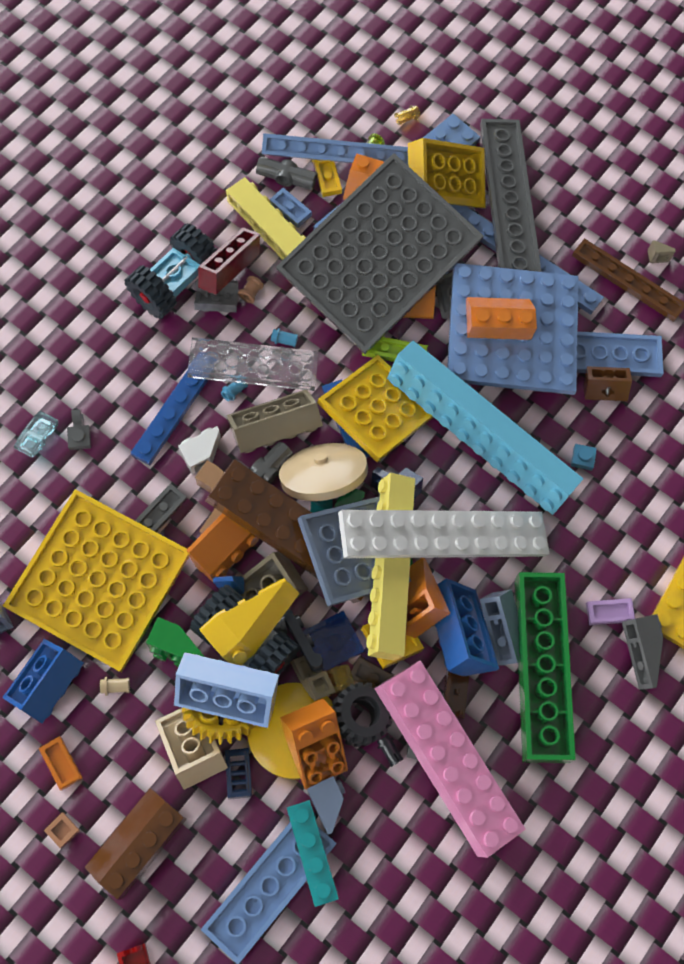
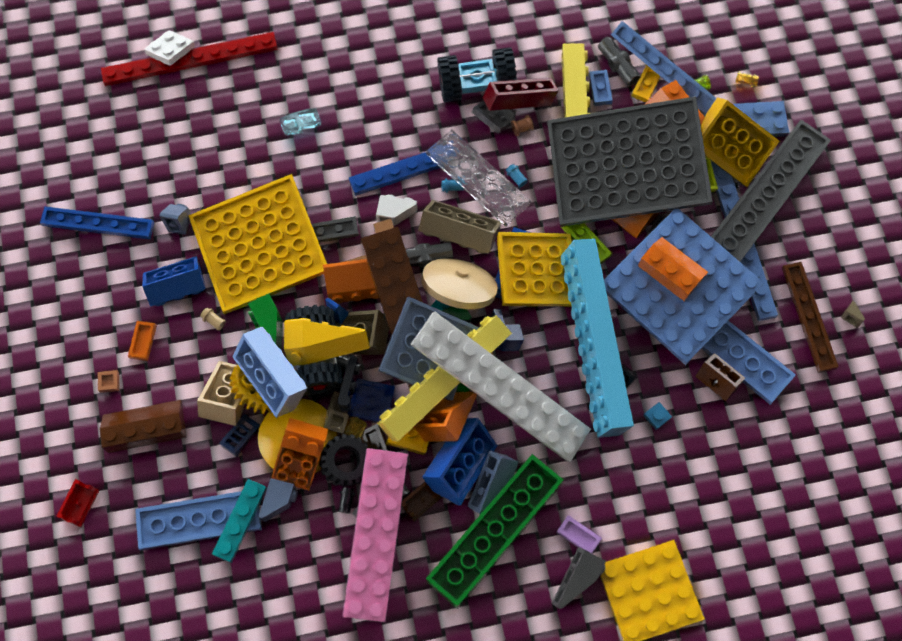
camera: 45 degrees right, 0 degrees up
dark grey plate [67,409,91,450] -> none

